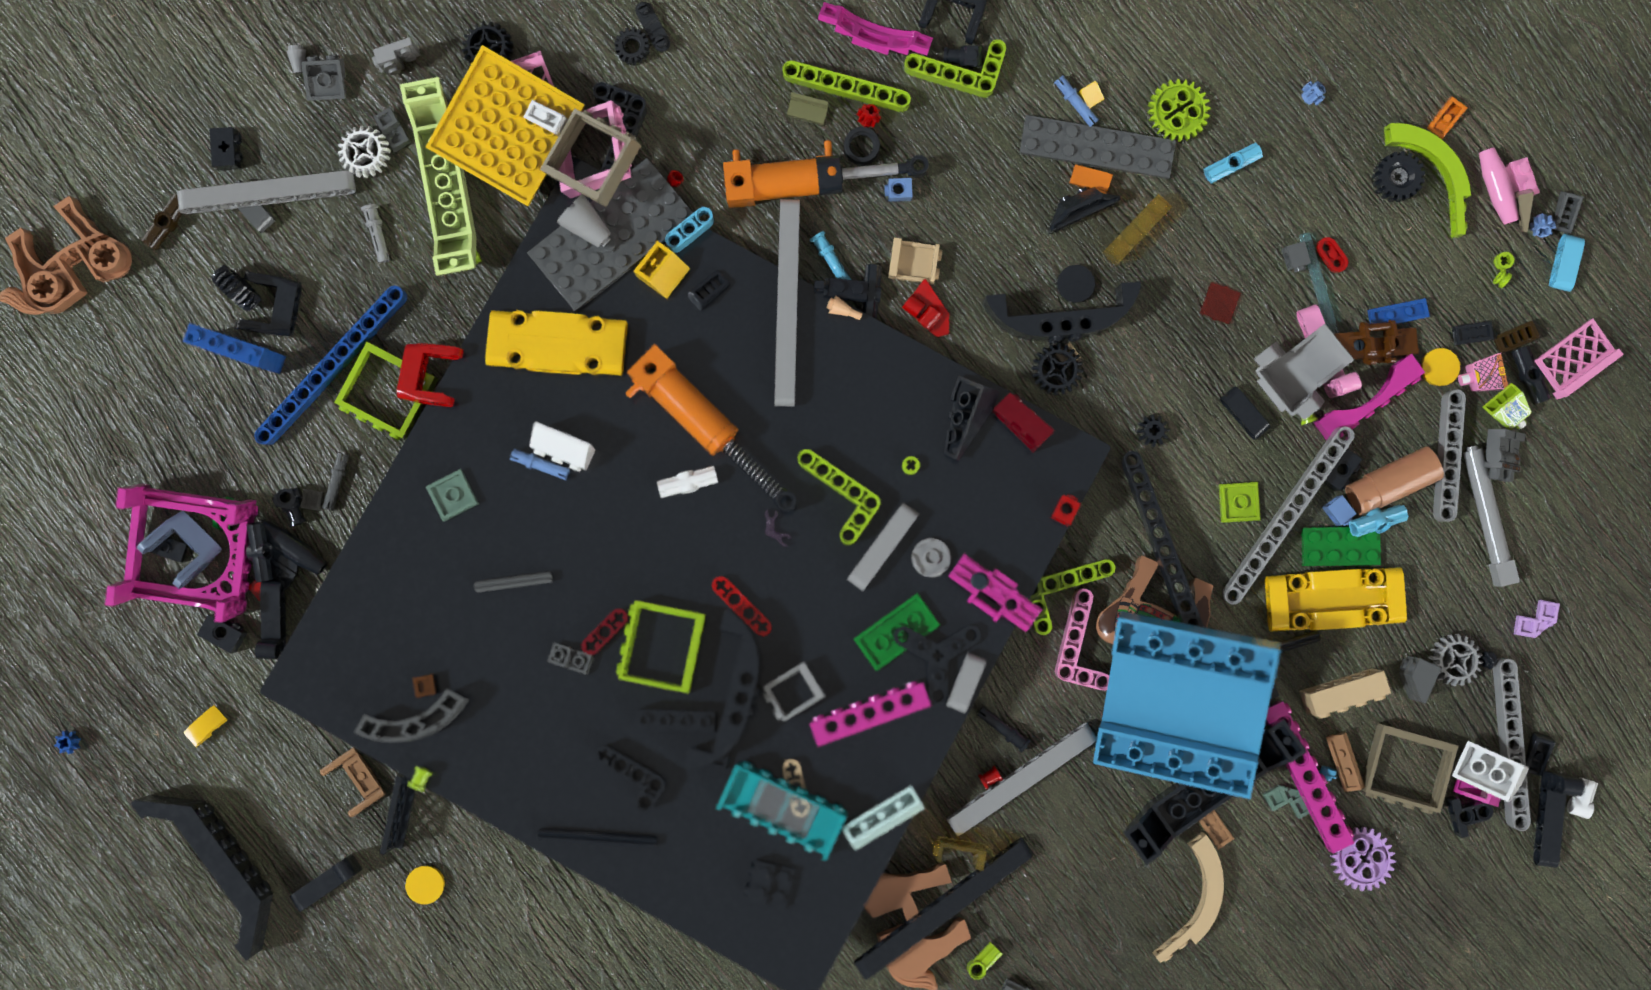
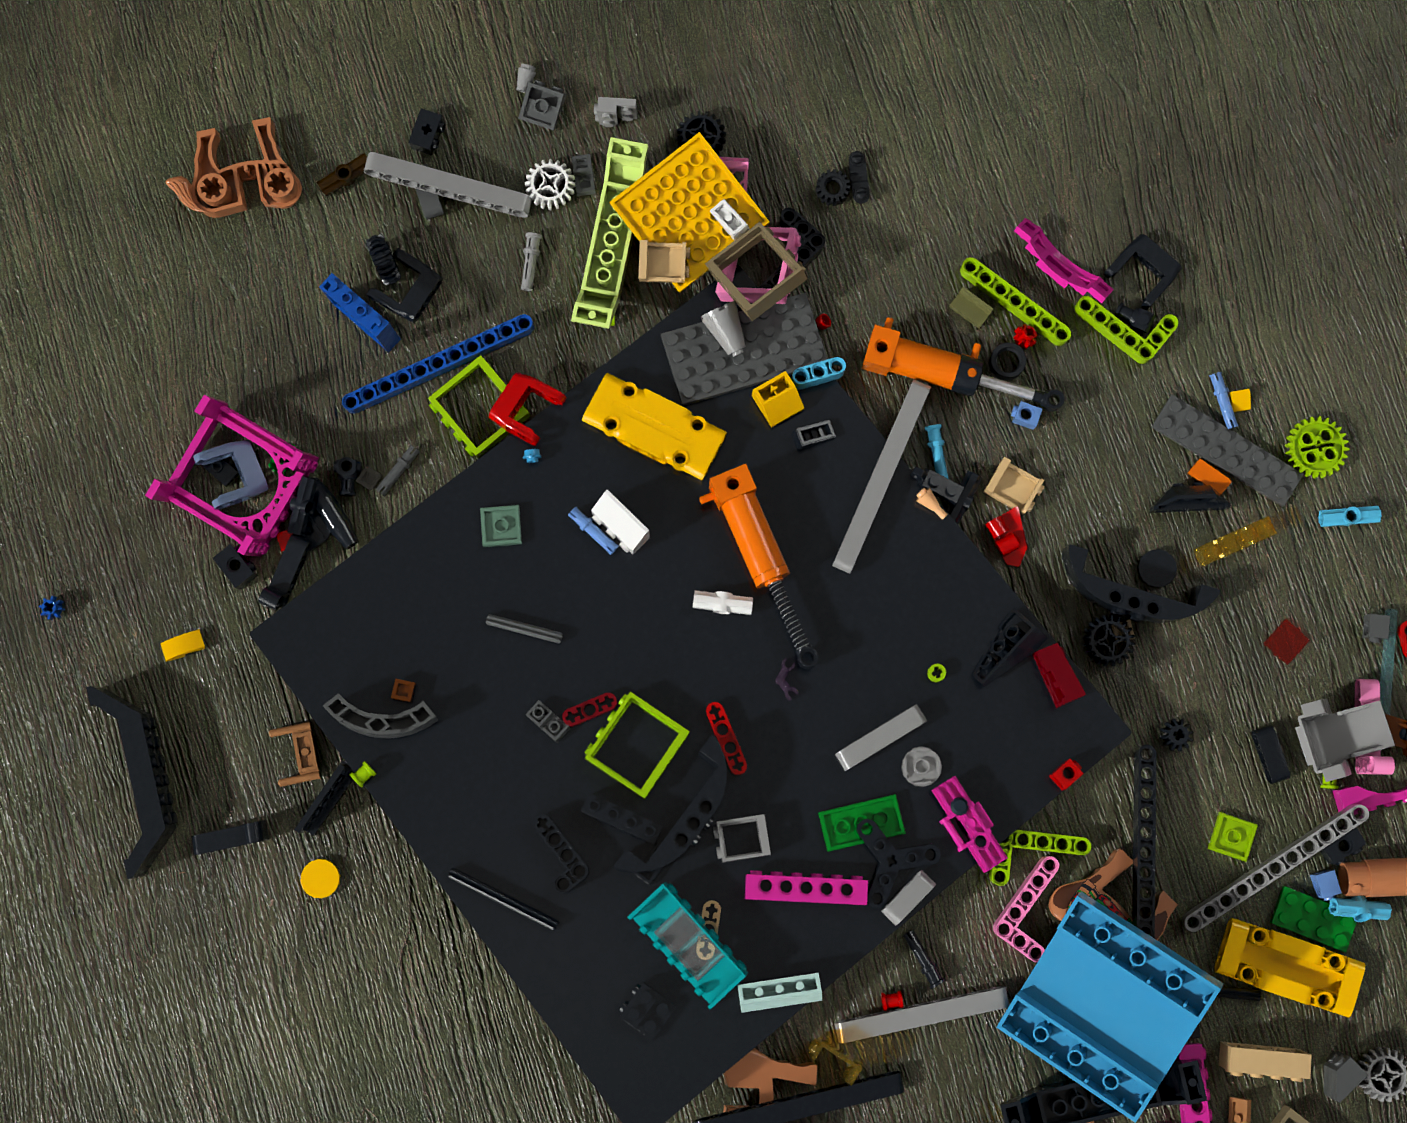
camera: 30 degrees right, 5 degrees down
lime beam [798,449,880,545] -> none
none -> dark azure plate [523,449,541,463]
none -> tan panel [638,240,690,283]

